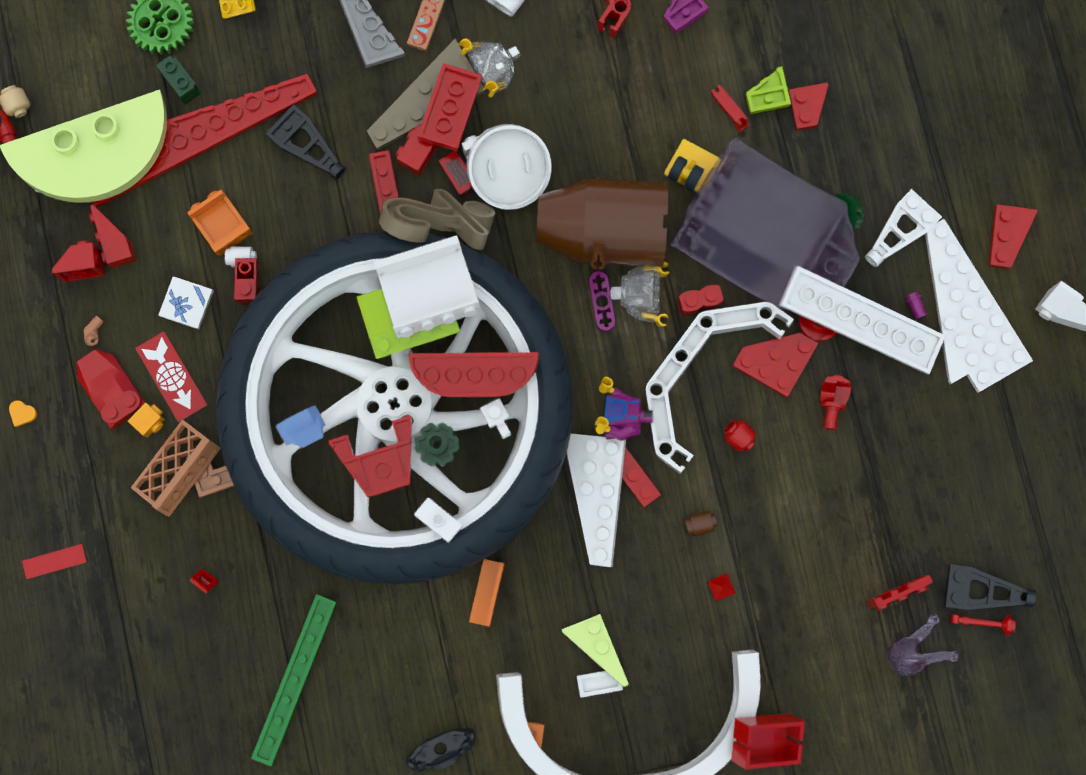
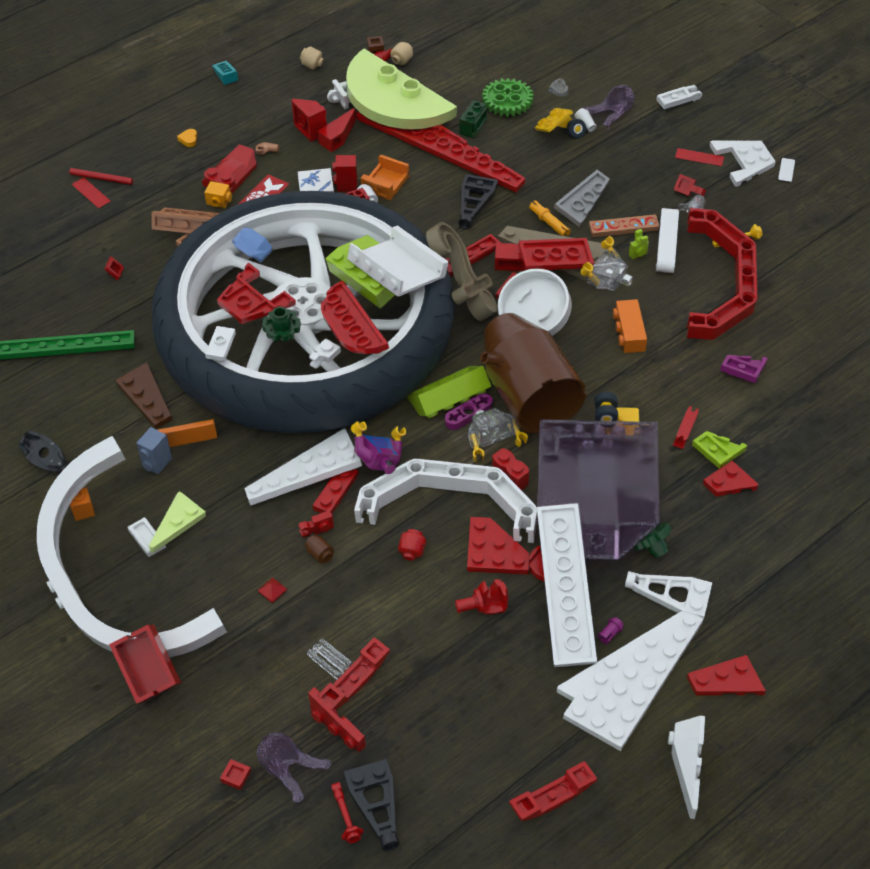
camera: 65 degrees right, 30 degrees down
none -> red bar [69,168,133,185]
none -> reddish brown wing [116,363,172,429]
none -> sand blue brick [136,427,172,474]
none -> red plate [220,759,251,790]
none -> red plate [298,510,334,537]
none -> clear tile [307,638,352,679]
none -> red slope [318,637,390,710]
none -> white hips [327,79,351,109]
none -> red brick [332,155,358,192]
none -> lime slope [407,366,491,418]
none -> red slope [509,761,597,821]
none -> light orange pin [529,200,571,236]
none -> orange brick [612,299,647,353]
none -> lime plate [629,229,649,259]

